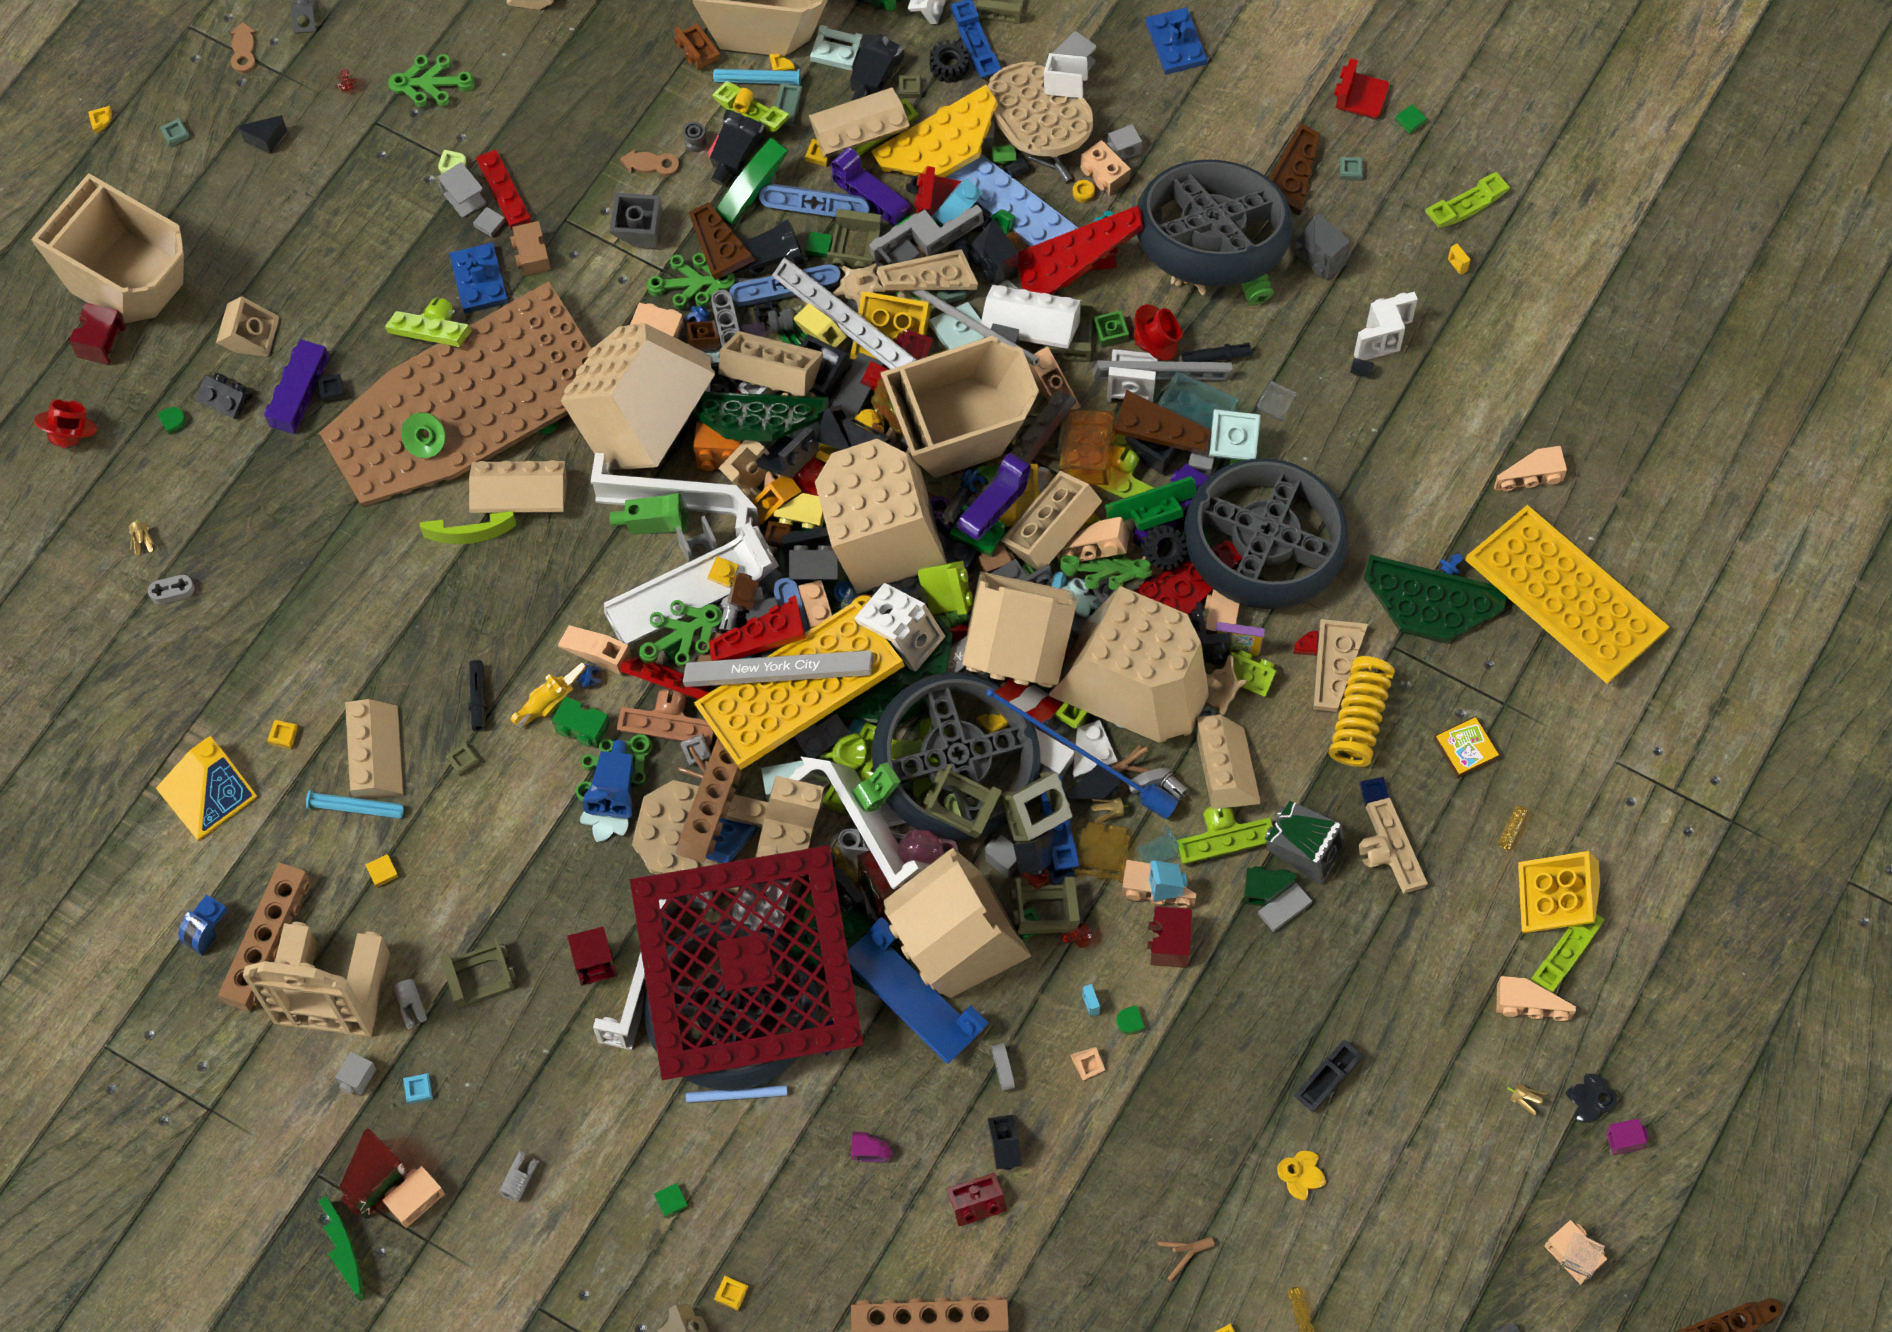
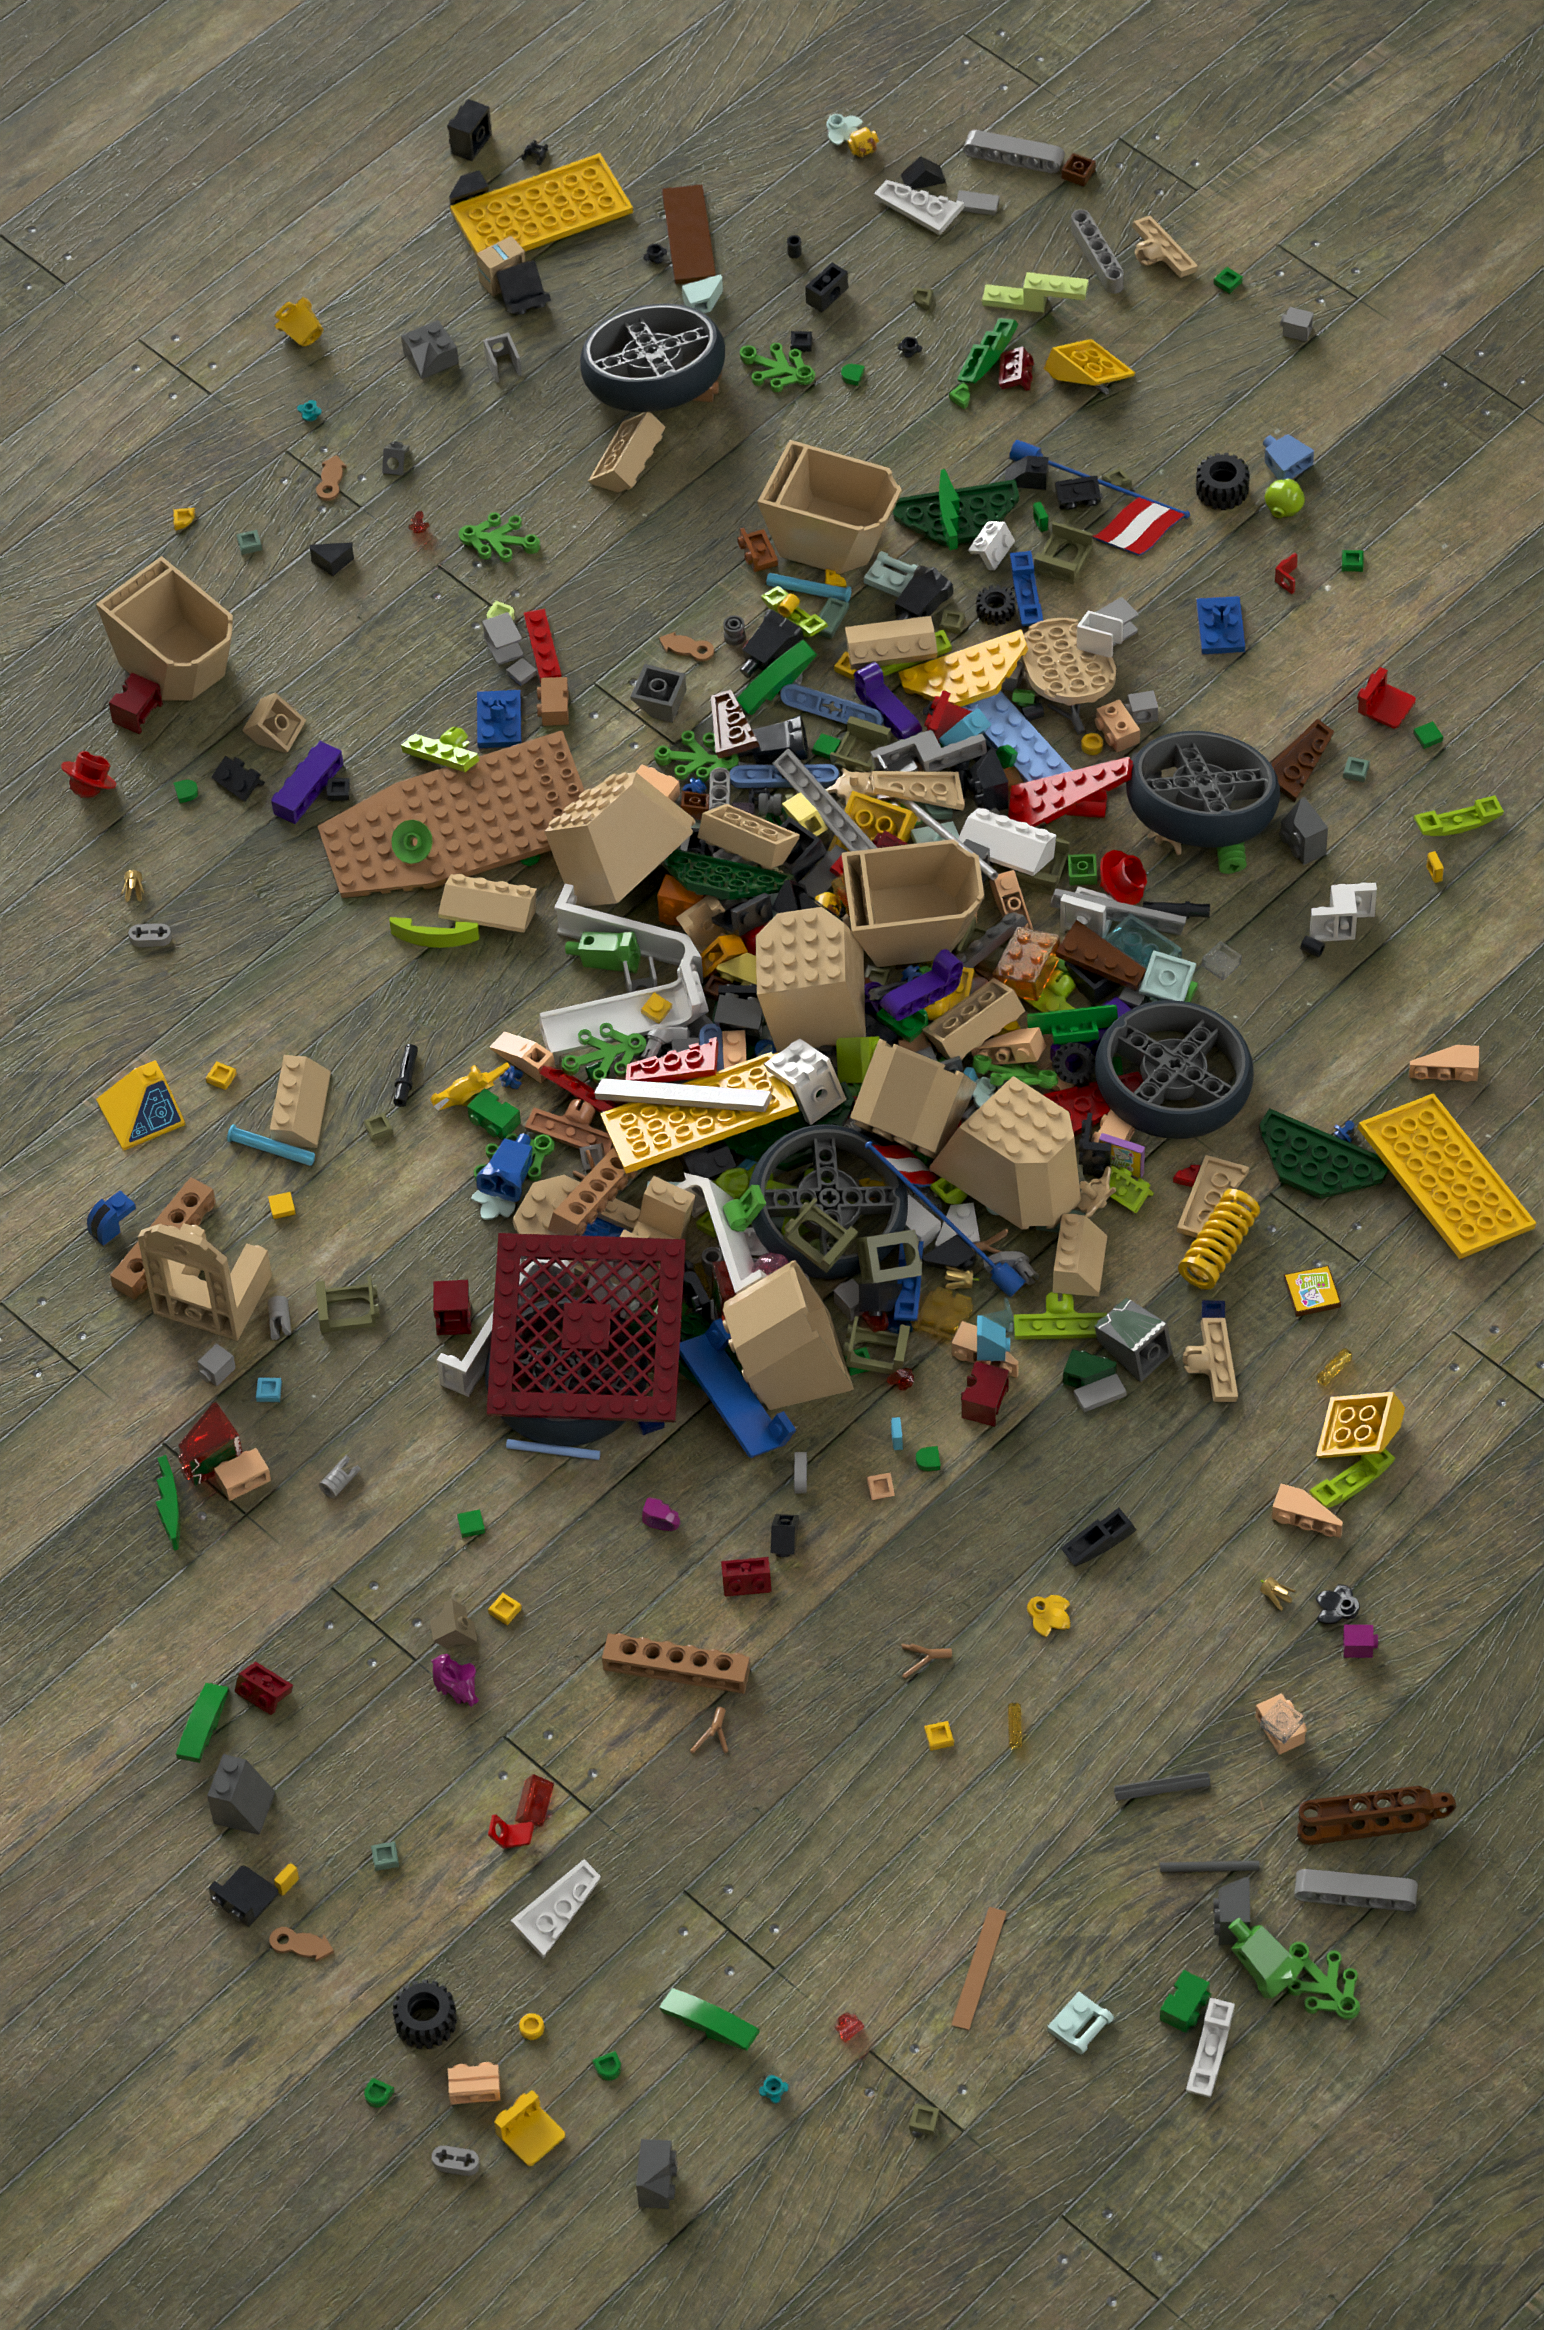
camera: 15 degrees right, 10 degrees down
reddish brown bracket [727,573,759,610] -> none

